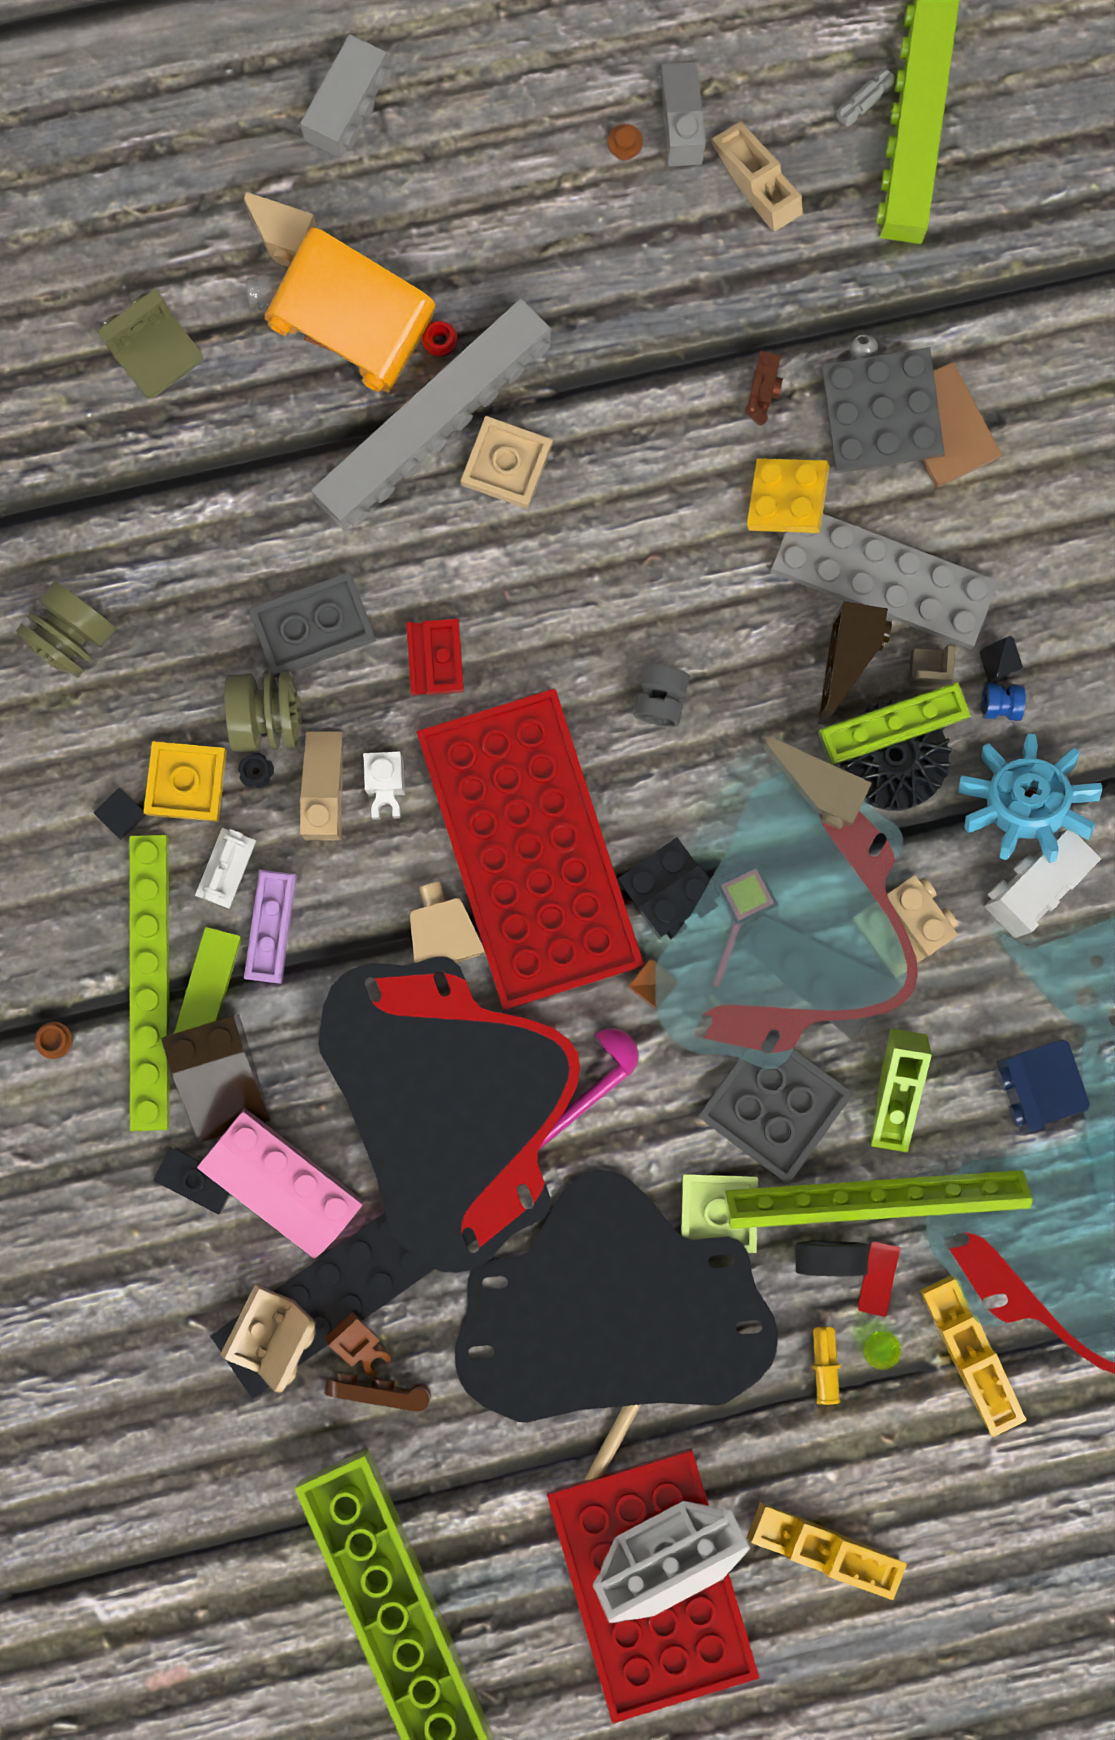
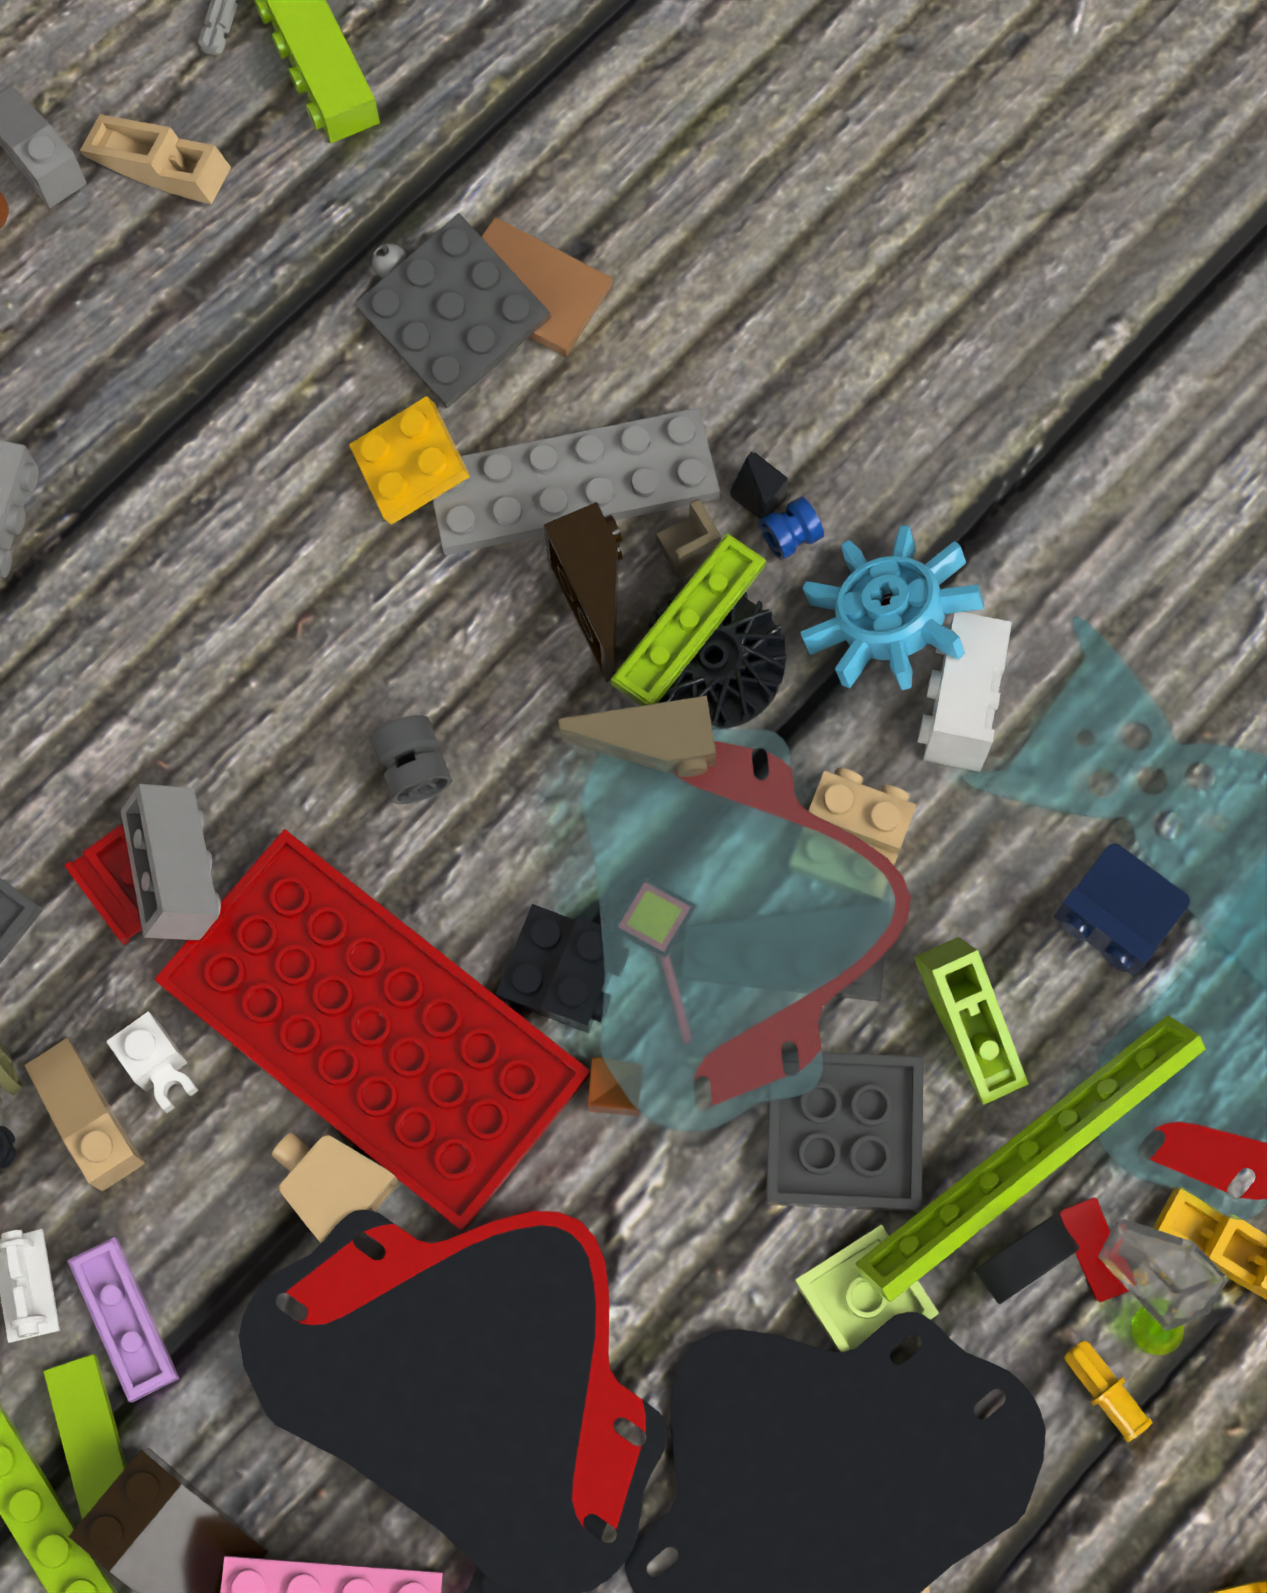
camera: 30 degrees left, 10 degrees down
tan plate [461,416,553,509] -> none
dark pink piece [539,1028,639,1150] -> none
copper piece [745,351,783,426] -> none
none -> light grey brick [121,784,221,940]
none -> clear slope [1098,1219,1229,1331]

